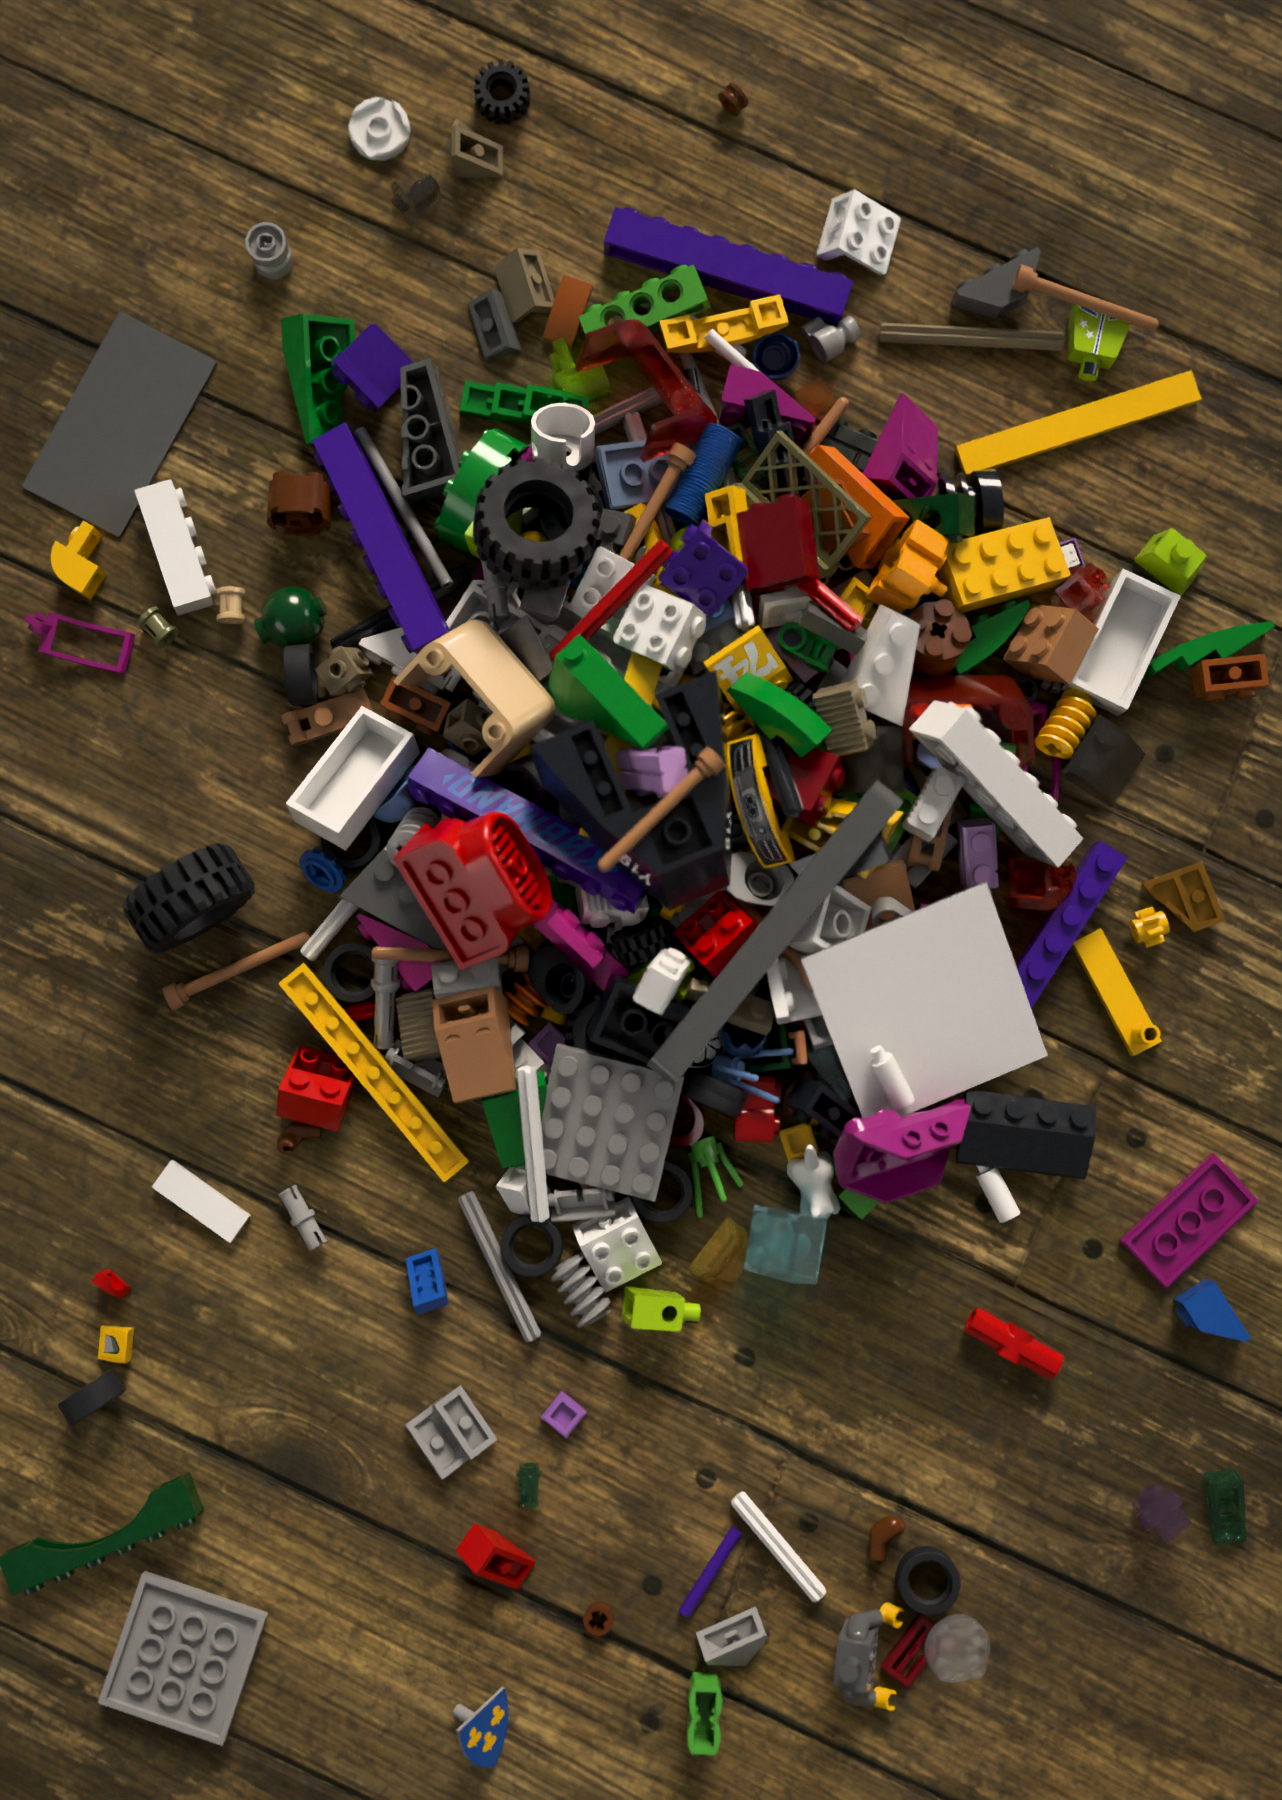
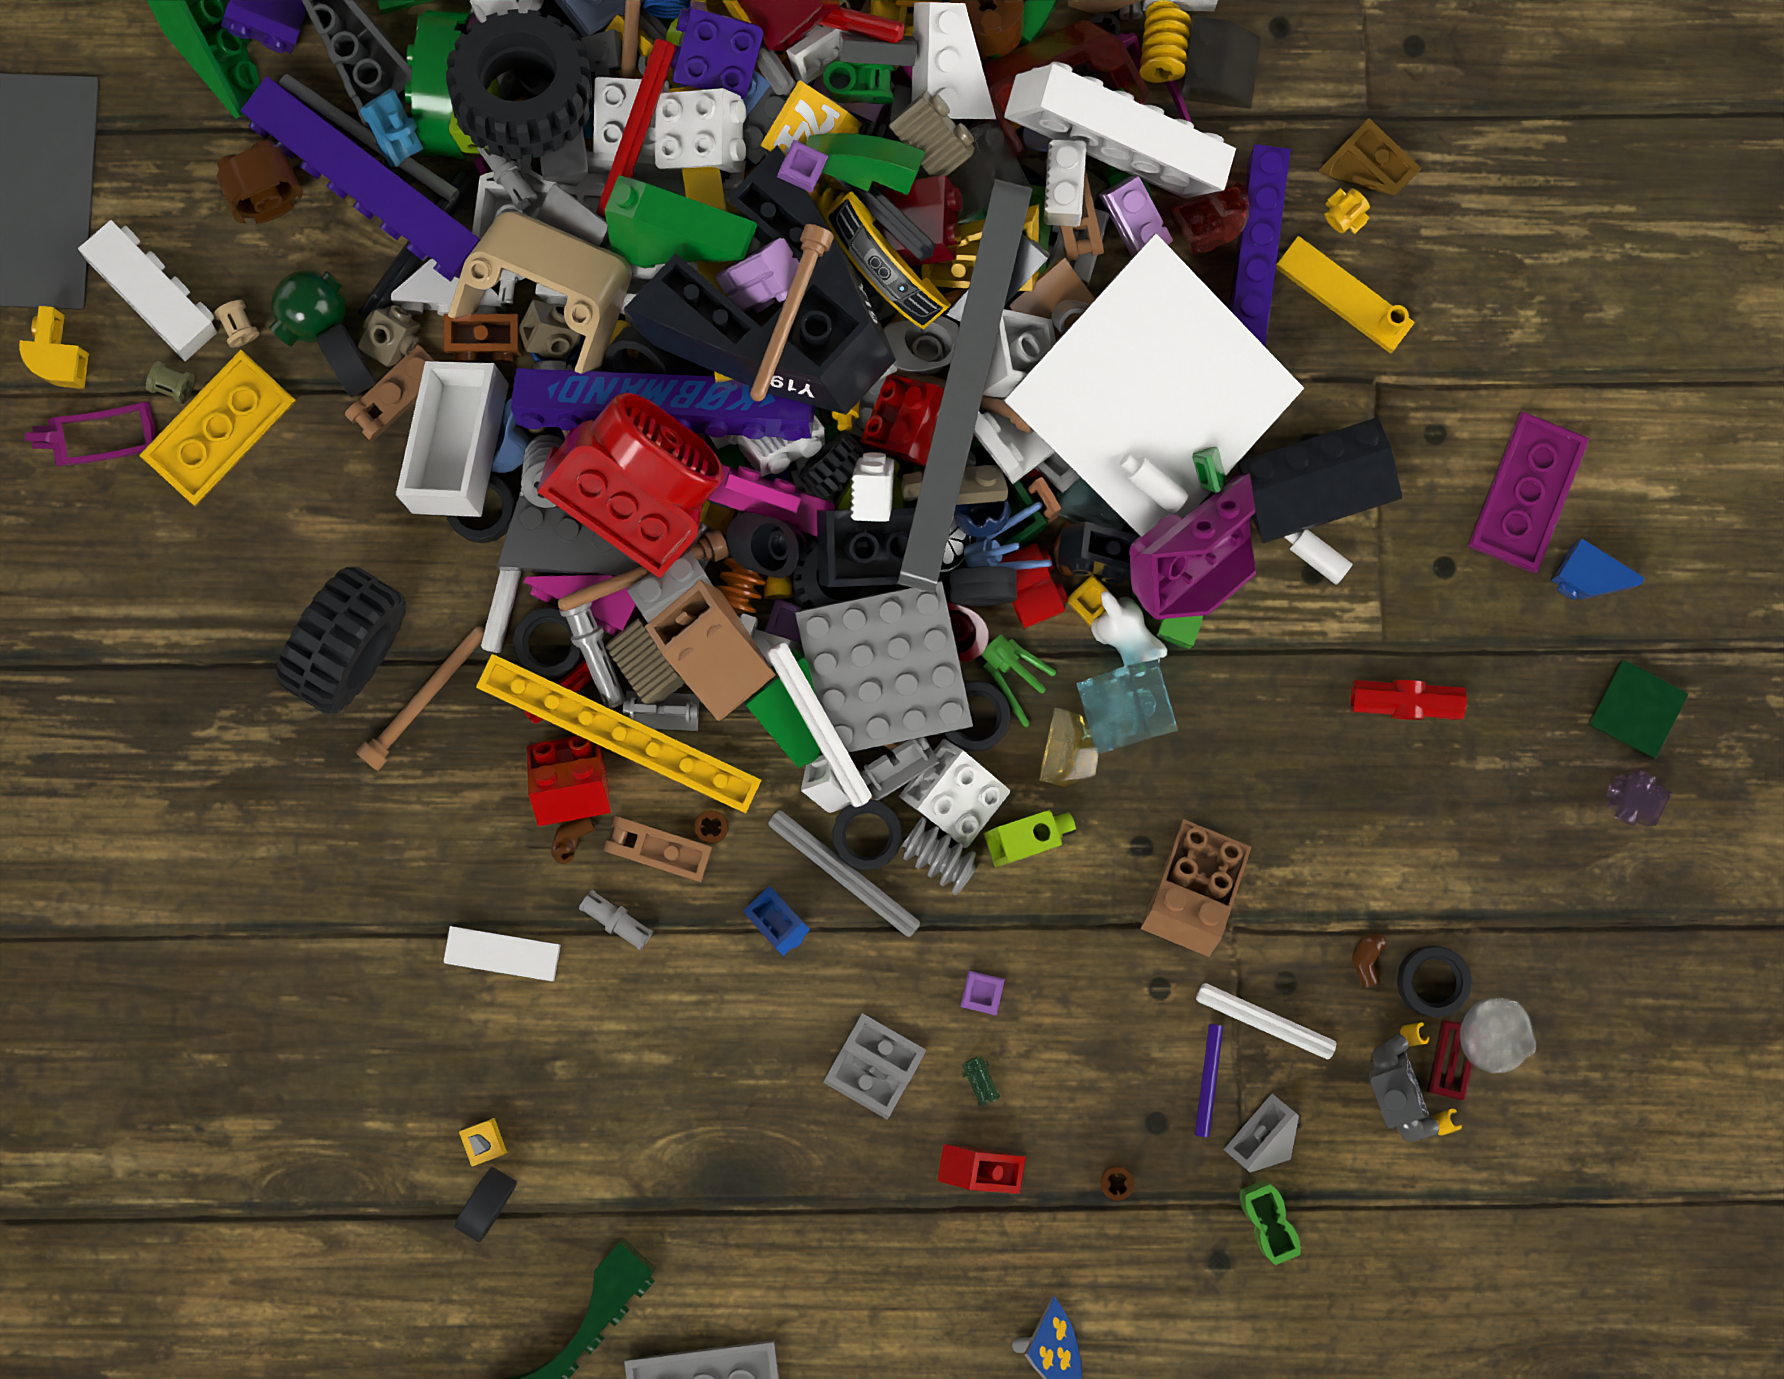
camera: 25 degrees left, 0 degrees up
red tile [91,1269,132,1298] -> none
blue gear [299,848,347,892] -> none
clear green slope [1204,1469,1246,1545] -> none
none -> yellow tile [139,350,296,506]
none -> dark azure hips [360,89,423,167]
none -> medium nougat plate [603,816,713,883]
none -> reddish brown bush [694,810,729,844]
none -> medium lavender tile [777,140,828,193]
none -> medium nougat slope [1140,819,1251,957]
none -> green slope [1192,447,1226,493]
none -> dark green tile [1587,659,1689,759]

